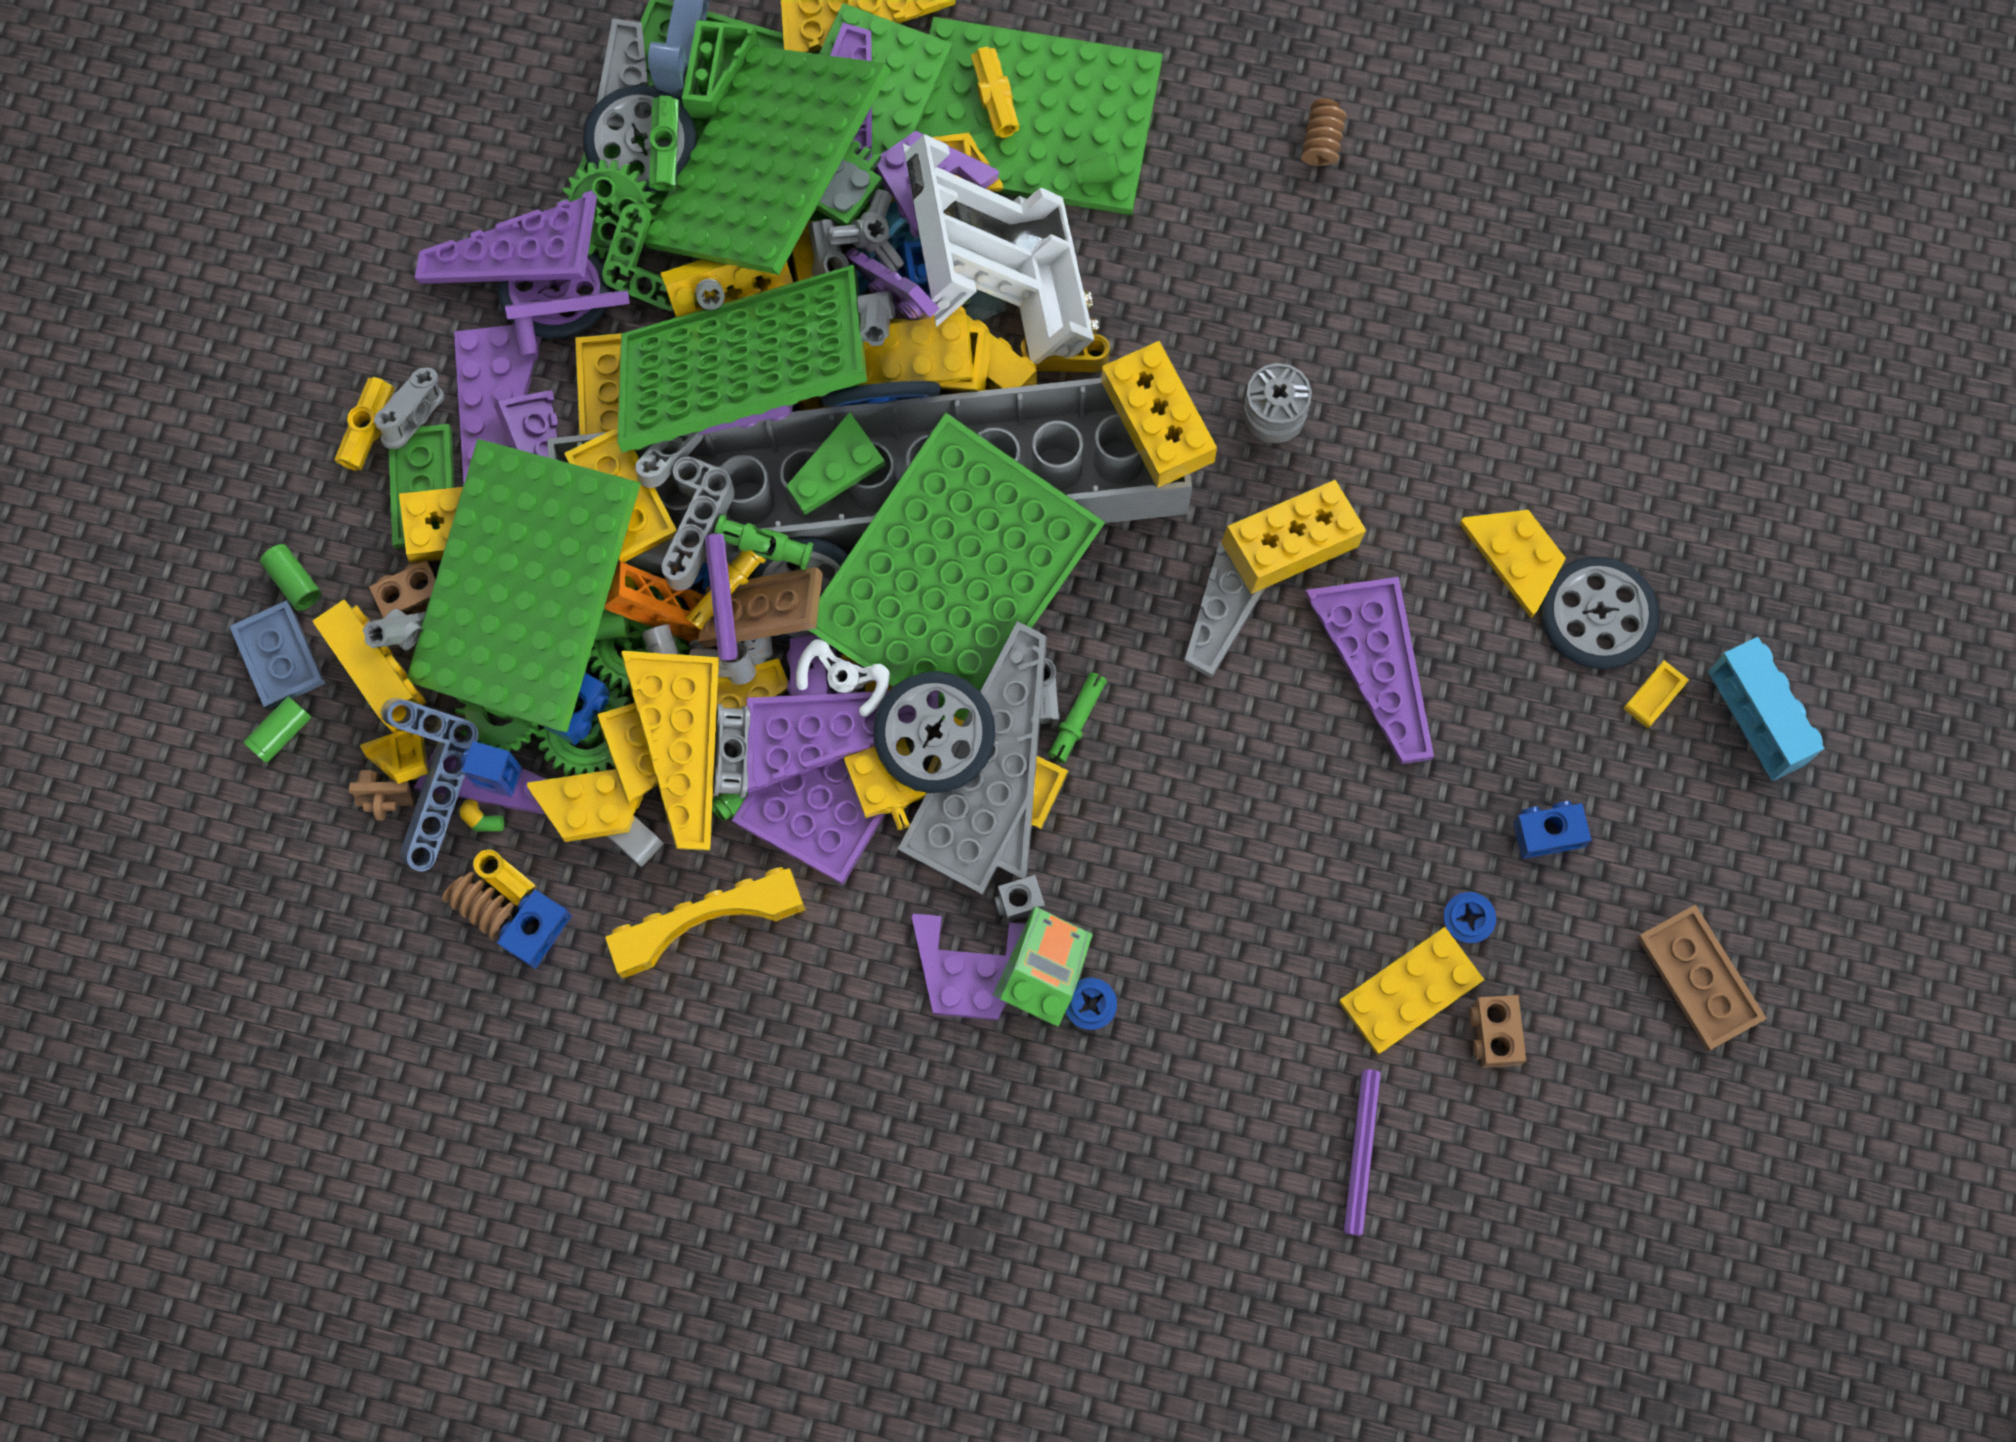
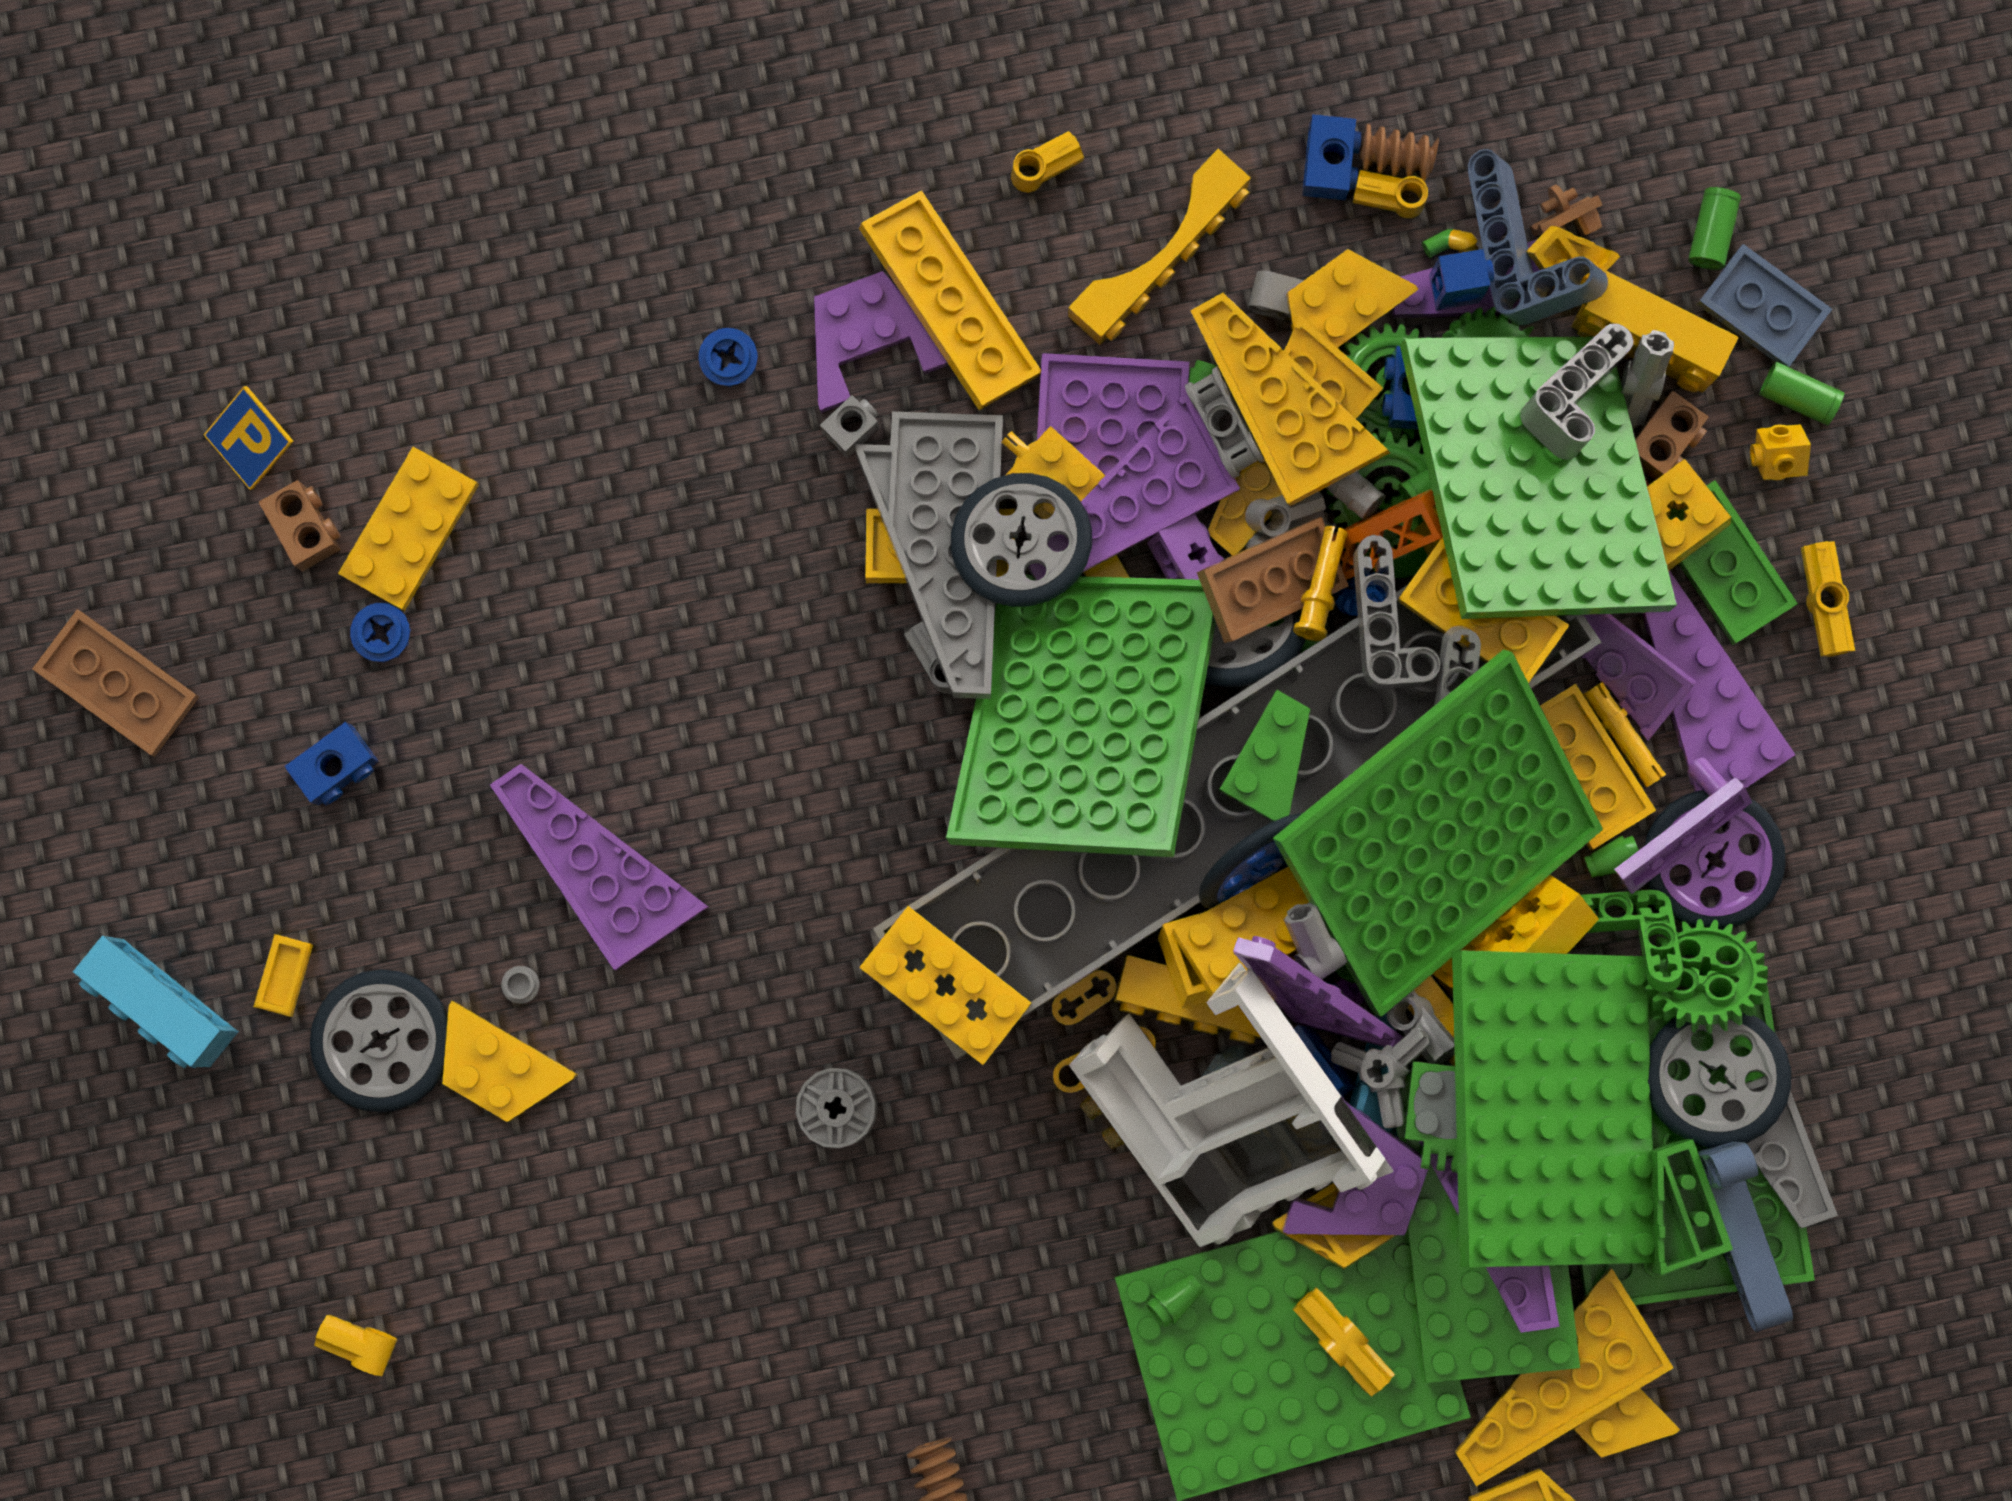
camera: 150 degrees right, 10 degrees up
light grey piece [374,367,444,449] -> none
medium lavender wing [415,191,597,284] -> none
bright green piece [649,96,679,191] -> none
light grey bush [695,279,725,310] -> none
medium lavender axle [705,533,738,660] -> none
bright green piece [714,514,814,571] -> none
white piece [796,639,890,717] -> none
bright green slope [992,906,1093,1027] -> none
bright green pin [1047,672,1107,764] -> none
light grey wing [1184,542,1265,678] -> none
yellow brick [1221,480,1366,594] -> none
medium lavender axle [1344,1069,1380,1236] -> none
none -> blue piece [204,386,294,490]
none -> yellow piece [314,1314,397,1376]
none -> light grey plate [501,966,540,1004]
none -> yellow plate [859,190,1041,410]
none -> yellow piece [1011,131,1084,193]
none -> light grey beam [1520,324,1633,460]
none -> yellow pin [1583,681,1666,787]
none -> bright green cone [1584,836,1639,878]
none -> yellow brick [1750,424,1811,480]

